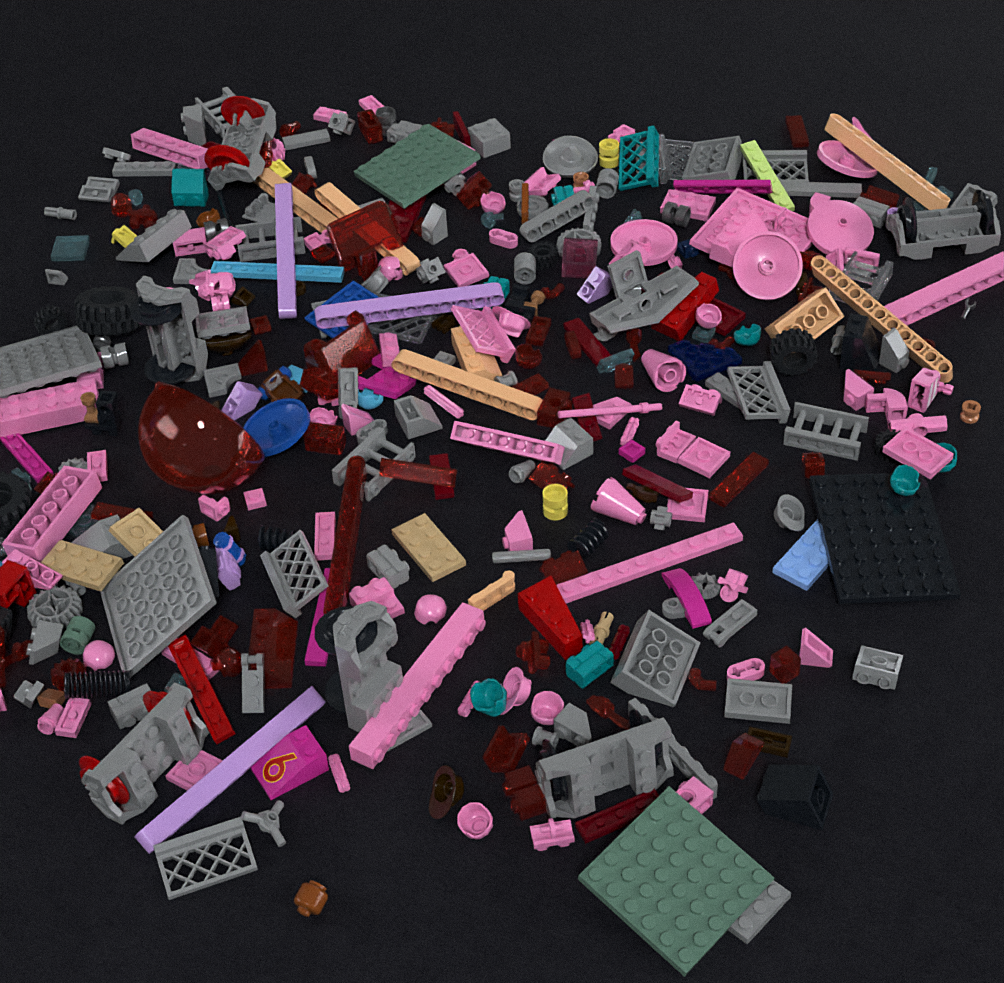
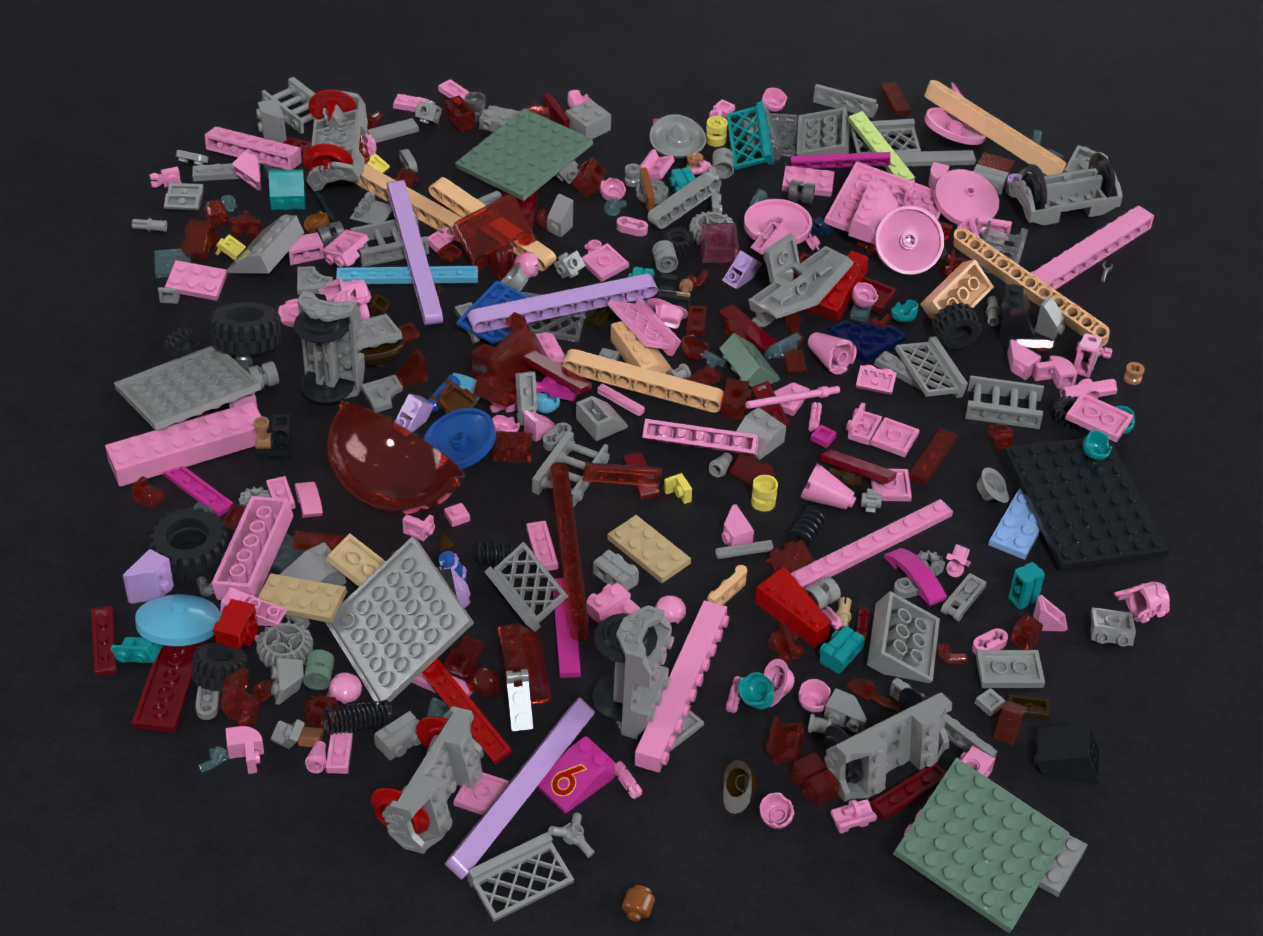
camera: 15 degrees left, 0 degrees up
none -> bright pink plate [150,167,181,187]
none -> bright pink plate [165,260,227,301]
none -> clear red brick [181,219,219,260]
none -> bright pink slope [232,151,261,191]
none -> bright pink slope [295,482,323,518]
none -> dark red tile [523,351,592,395]
none -> bright pink hair [567,90,590,108]
none -> light yellow bracket [664,473,692,504]
none -> clear light blue plate [702,350,726,367]
none -> sand green slope [719,333,780,387]
none -> bright pink hair [762,88,787,112]
none -> light grey wheel [804,576,841,610]
none -> light grey fence [813,84,879,118]
none -> light grey plate [975,688,1006,716]
none -> teal brick [1009,562,1045,609]
none -> bright pink helmet [1114,581,1170,624]

